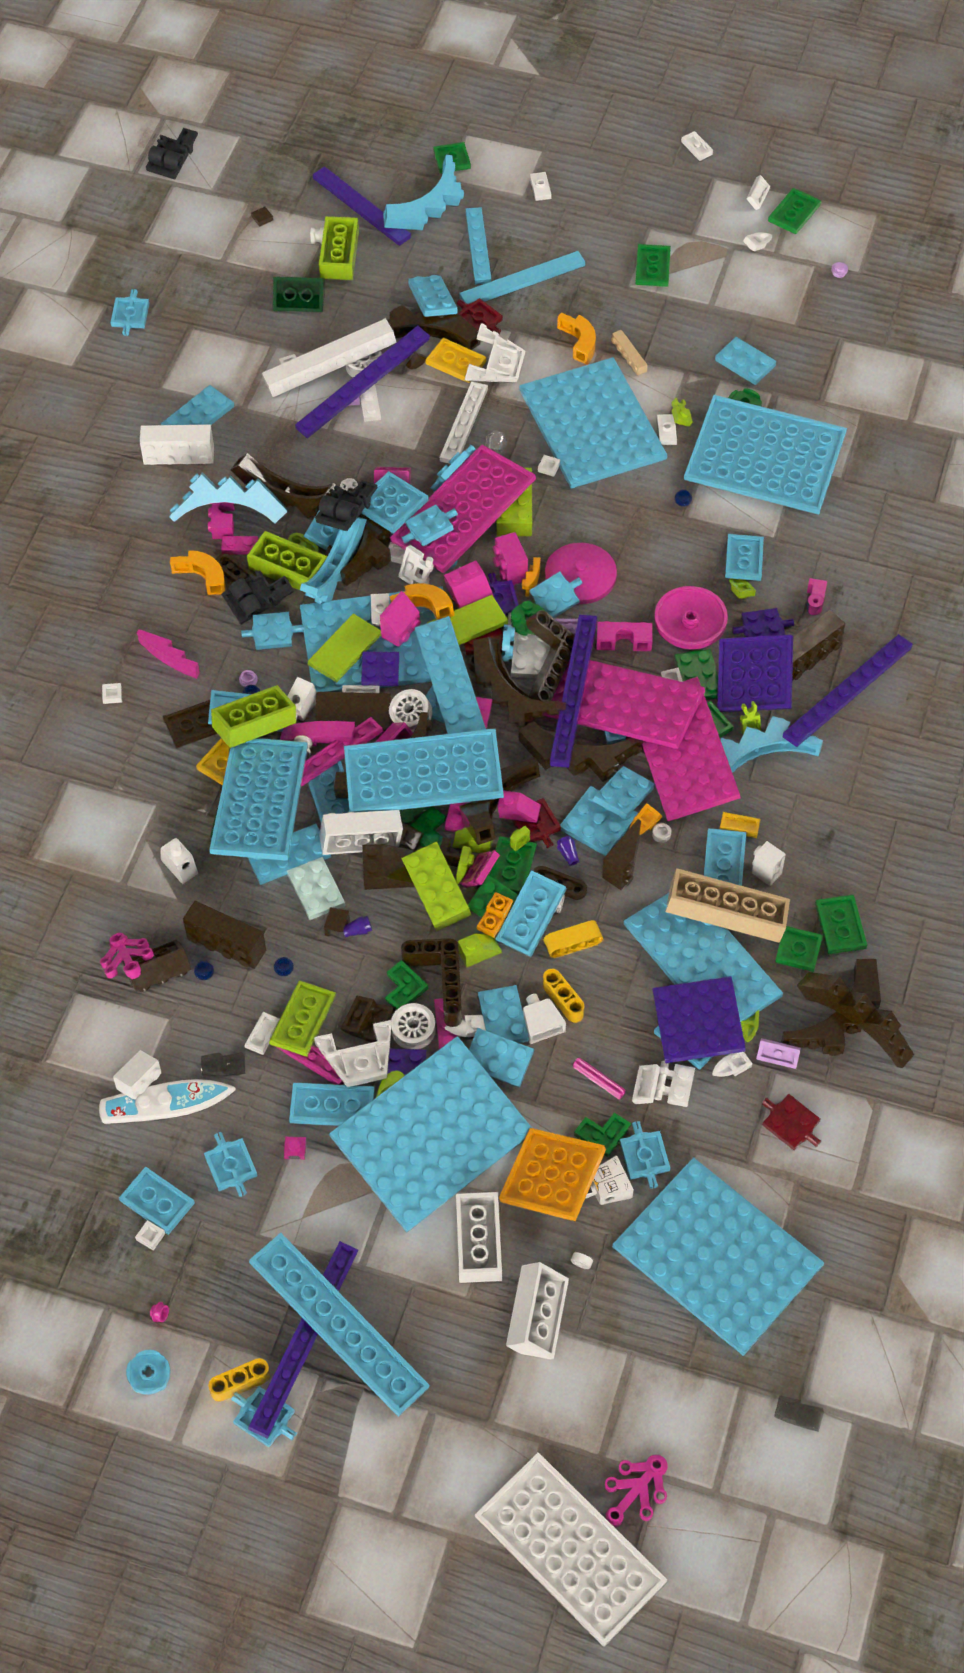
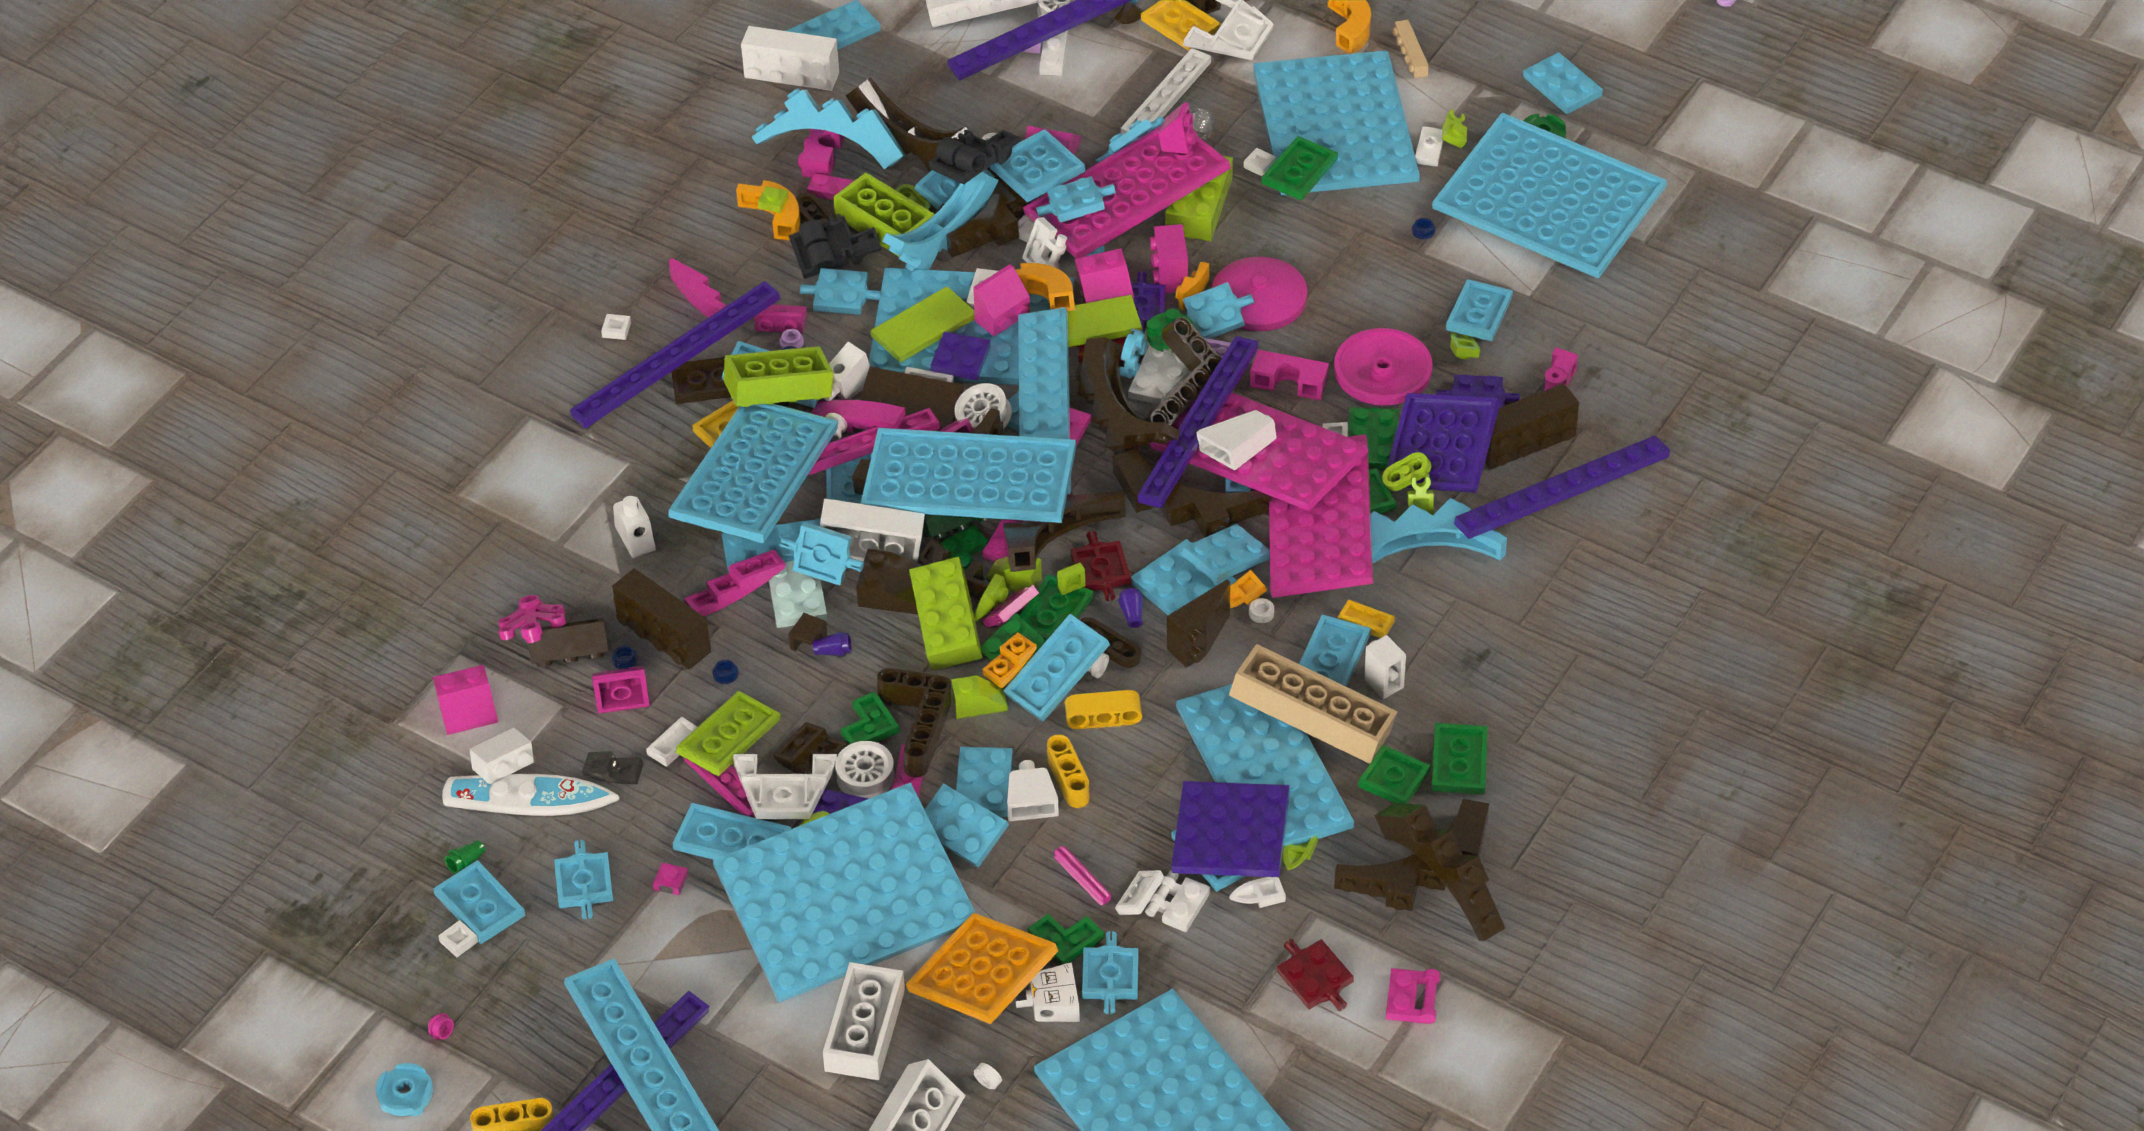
camera: 15 degrees right, 10 degrees down
white plate [445,1015,486,1037] -> none
dark pink slope [498,790,541,823] -> none
lavender plate [756,1038,801,1069] -> none
none -> dark pink slope [433,665,498,735]
none -> green cone [444,840,485,874]
none -> dark purple plate [569,281,780,429]
none -> dark pink slope [592,666,650,714]
none -> dark pink slope [684,550,786,616]
none -> dark pink bracket [754,305,807,334]
none -> lime plate [758,186,789,213]
none -> medium azure plate [779,522,864,585]
none -> dark pink slope [1158,102,1197,154]
none -> white slope [1196,410,1277,470]
none -> green plate [1261,136,1338,201]
none -> lime plate [1382,452,1431,491]
none -> dark pink plate [1386,968,1441,1024]

